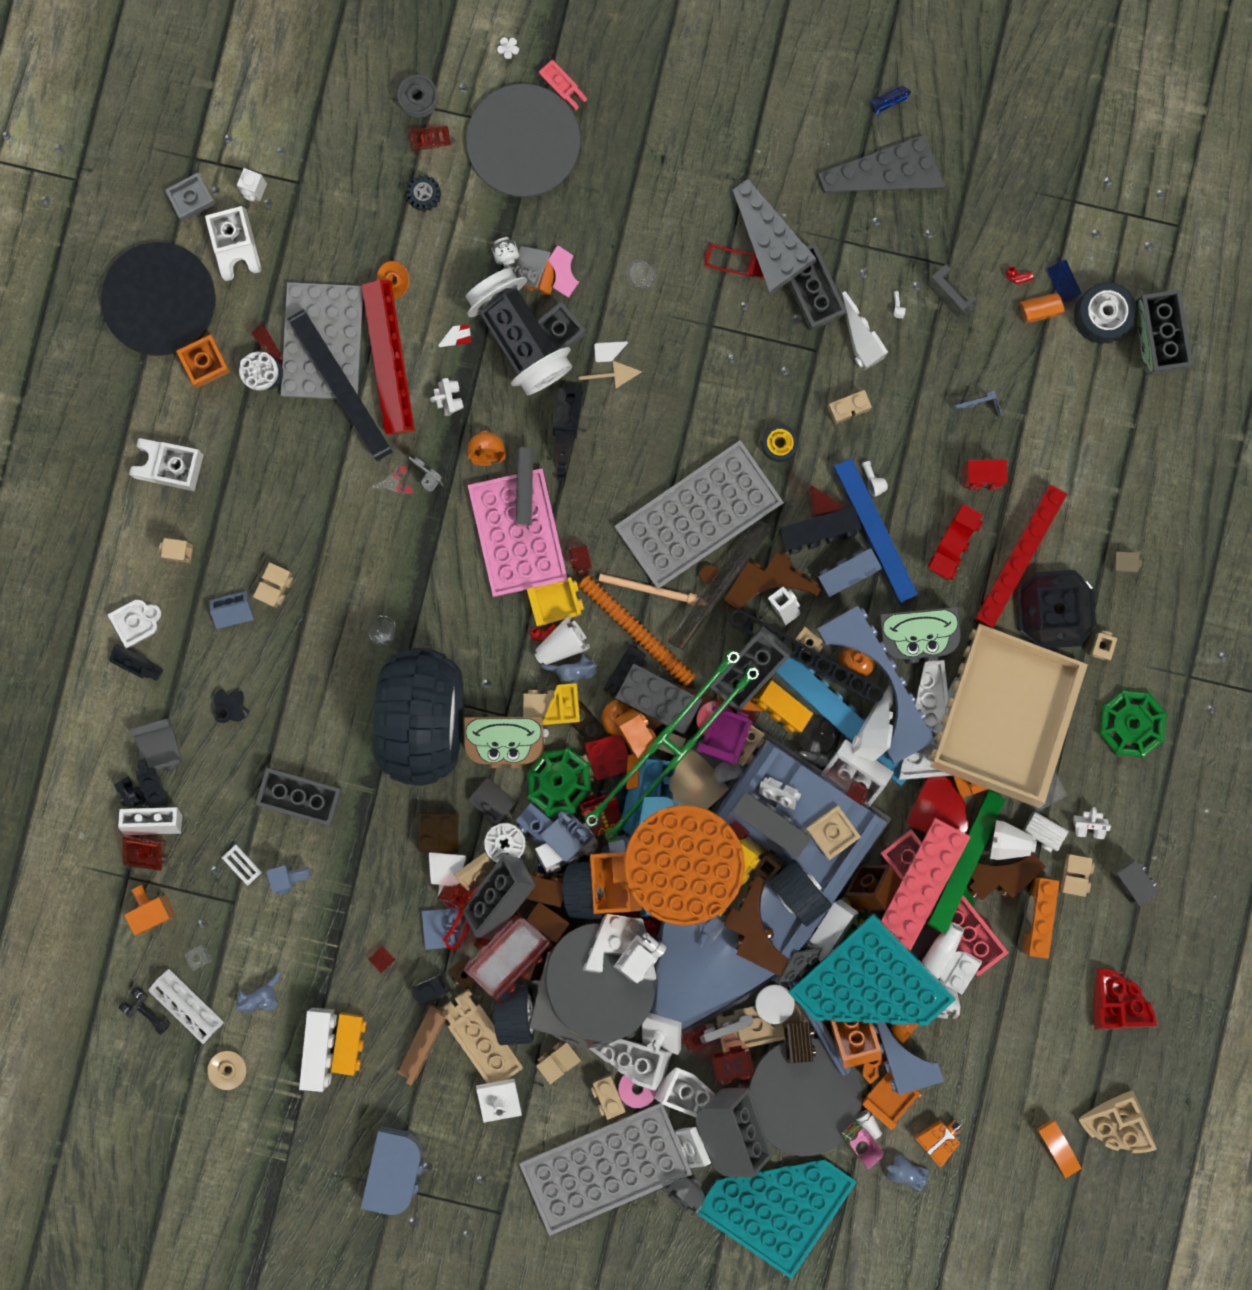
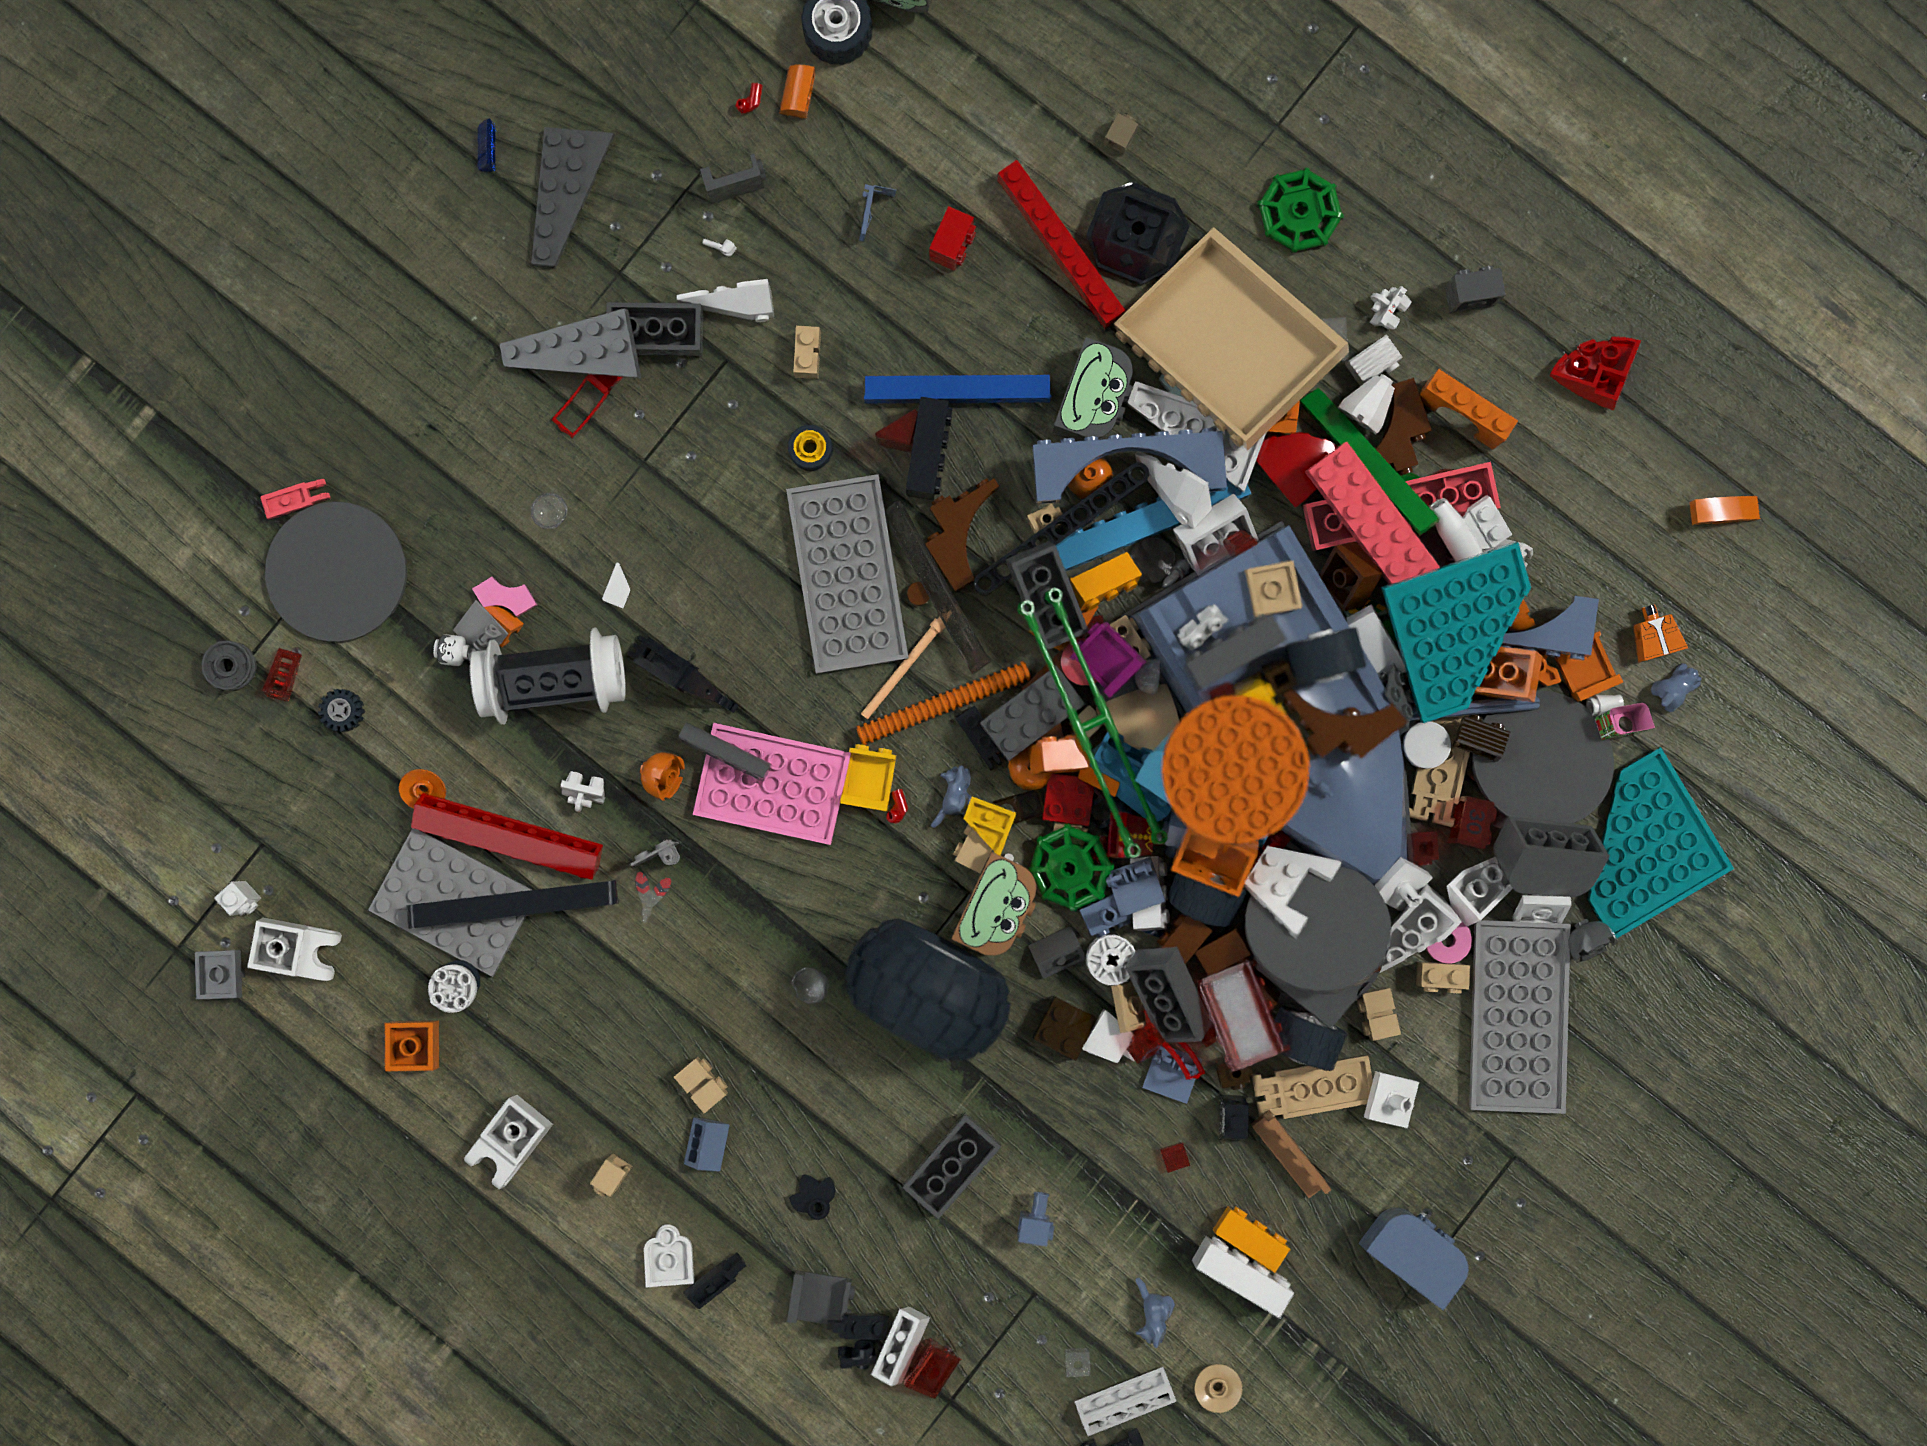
camera: 65 degrees left, 0 degrees up
black tile [101,242,216,356] -> none
orange brick [124,885,176,936] -> none
white tile [222,844,263,886] -> none
clear red slope [251,323,283,362] -> none
white sticker [438,324,471,347] -> none
white plant [497,37,519,59] -> none
white cone [535,616,590,665] -> none
dark grey brick [538,302,586,351] -> none
clear red brick [568,545,592,575] -> none
tan piece [578,361,642,388] -> none
white hinge [613,933,666,984] -> none
light grey hinge [700,1014,754,1044] -> none
white brick [768,587,801,626] -> none
sand blue wedge [817,548,882,598] -> none
white bar [861,461,888,497] -> none
red brick [927,504,983,581] -> none
clear blue slope [1046,259,1082,303] -> none
tan piece [1060,854,1094,897] -> none
tan brick [1079,1090,1157,1153] -> none
tan brick [1089,630,1117,661] -> none

